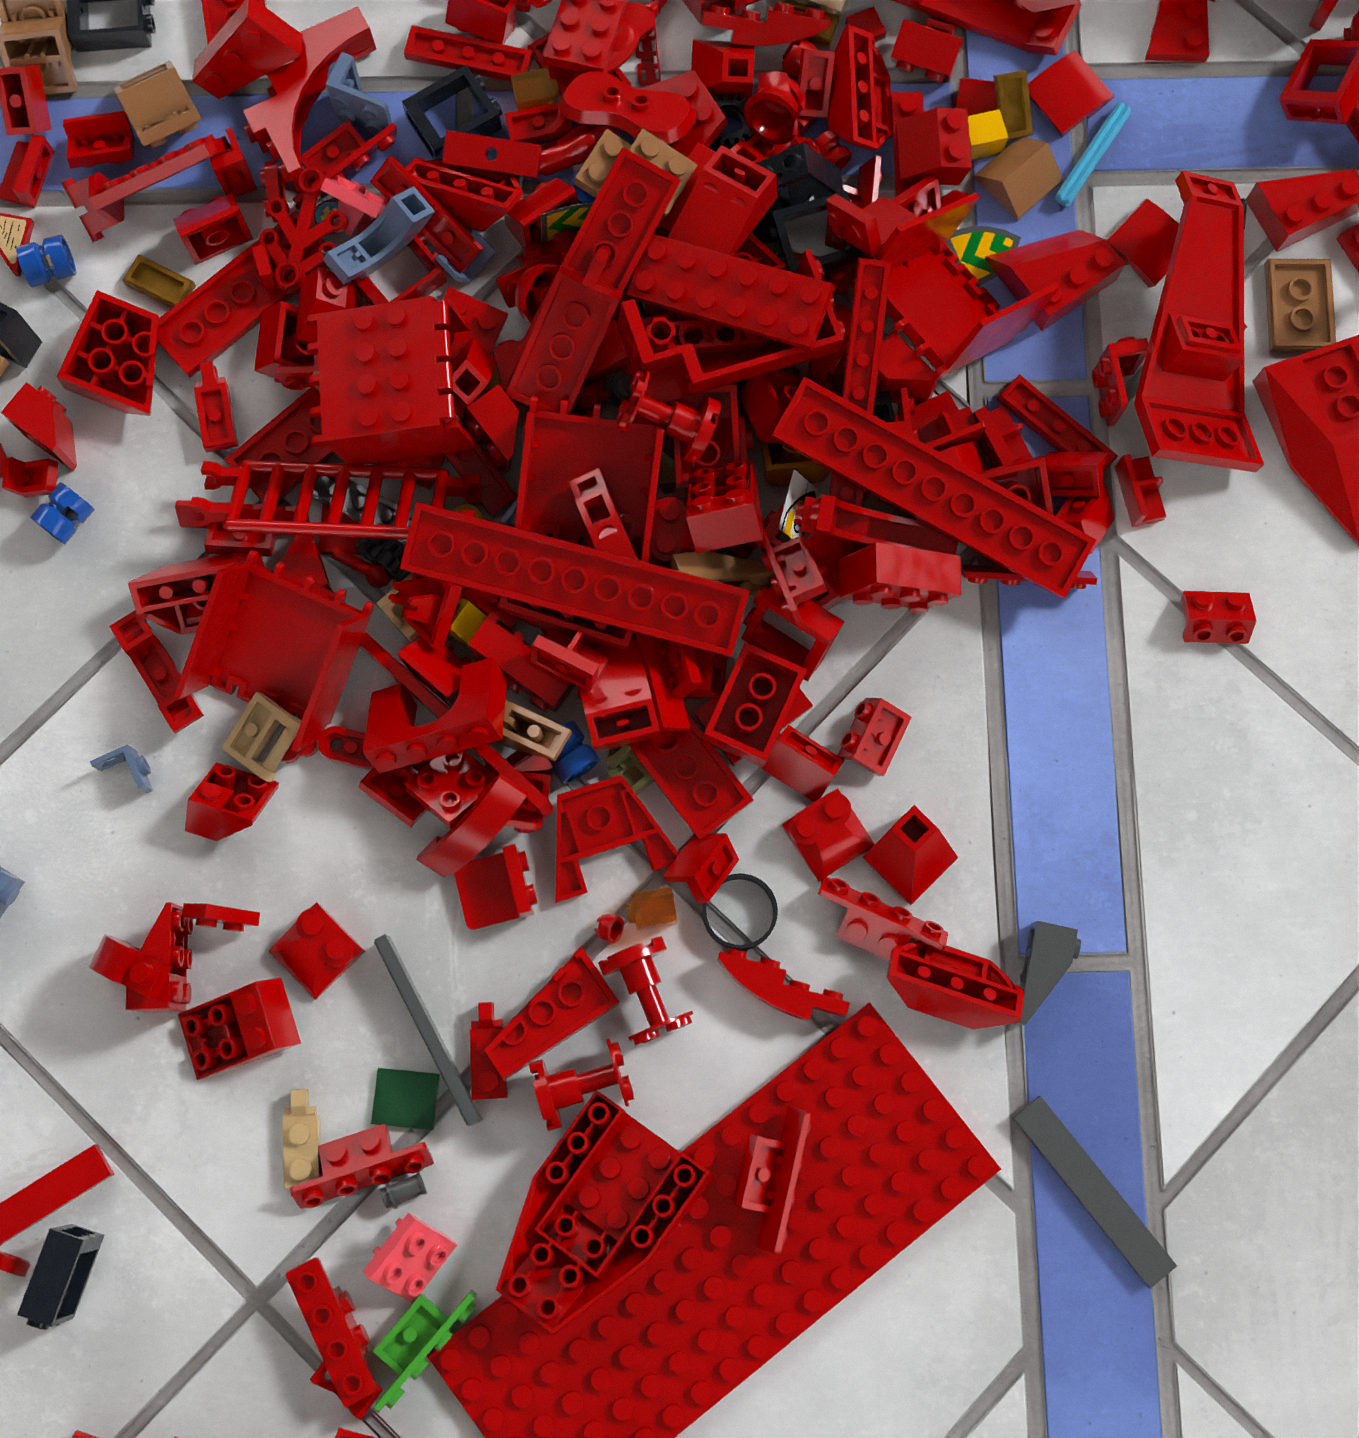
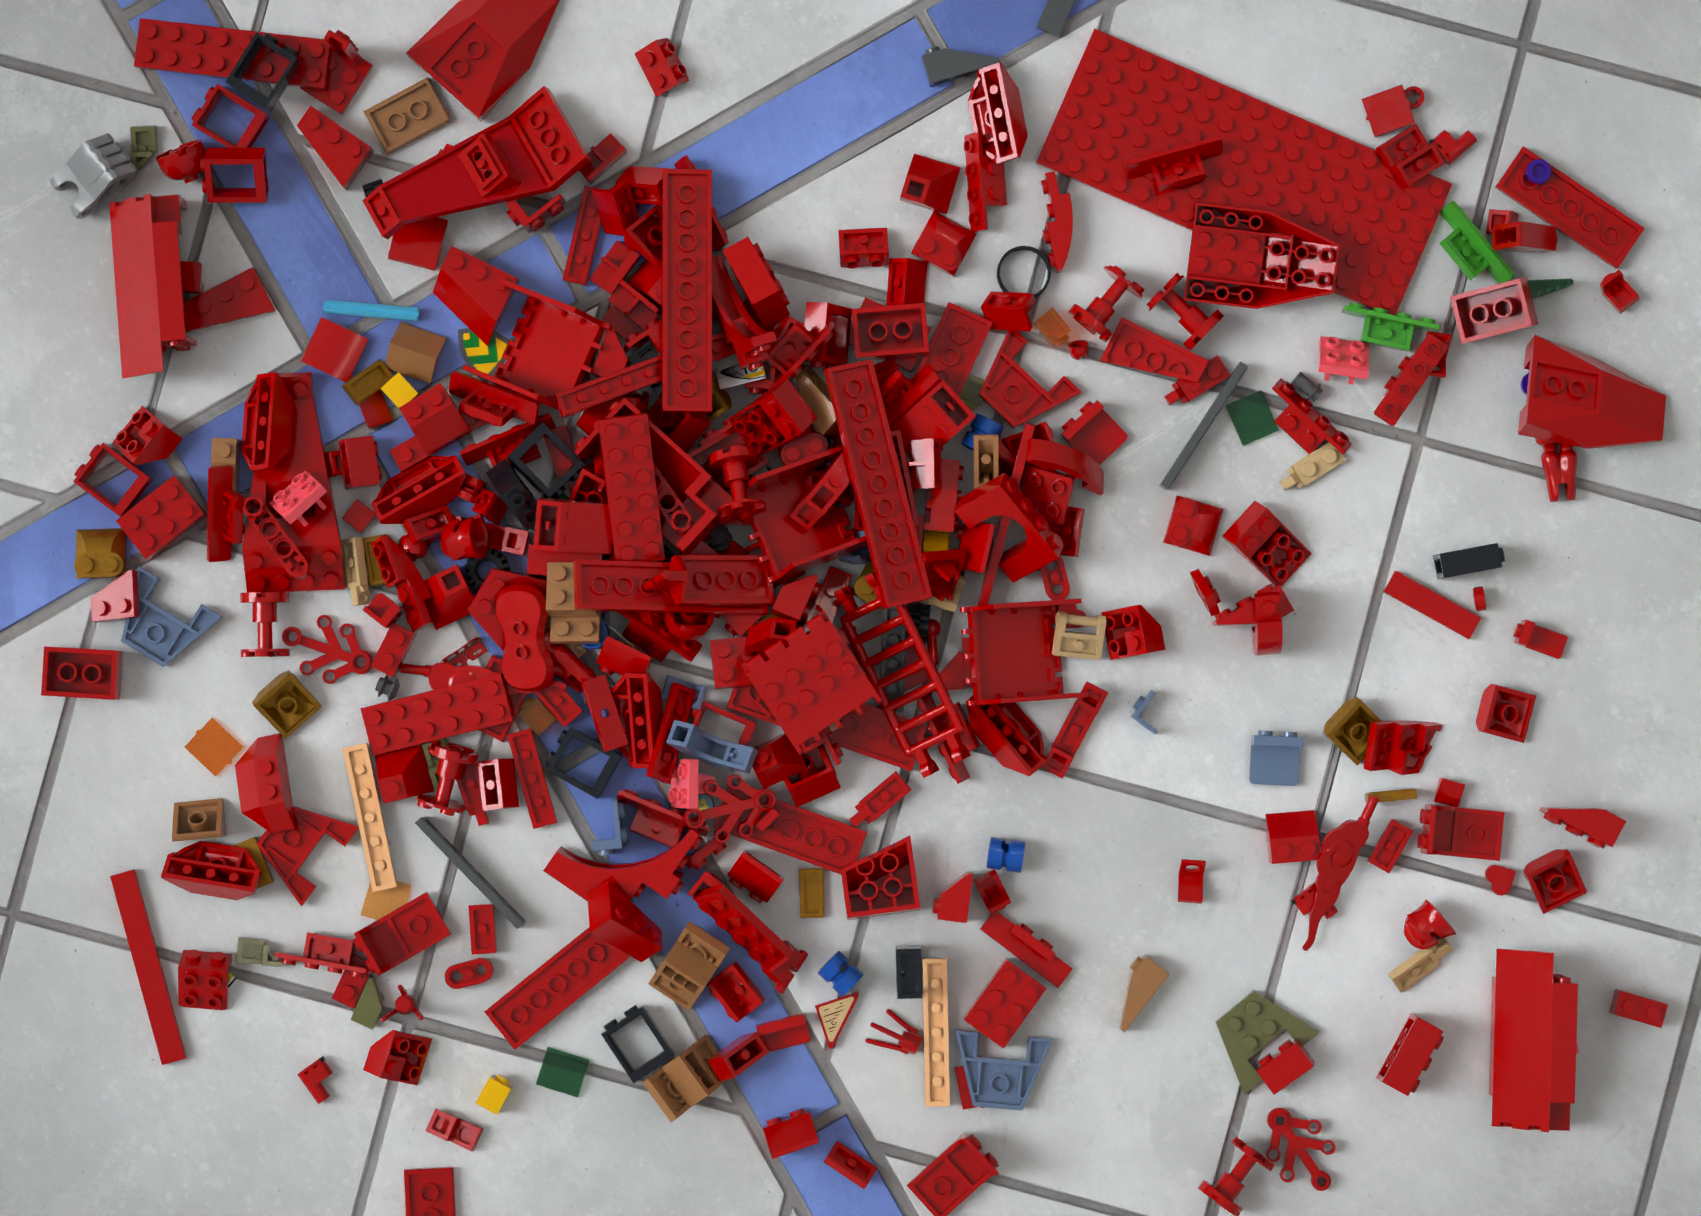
camera: 115 degrees left, 10 degrees up
red bracket [826,194,919,257] -> none

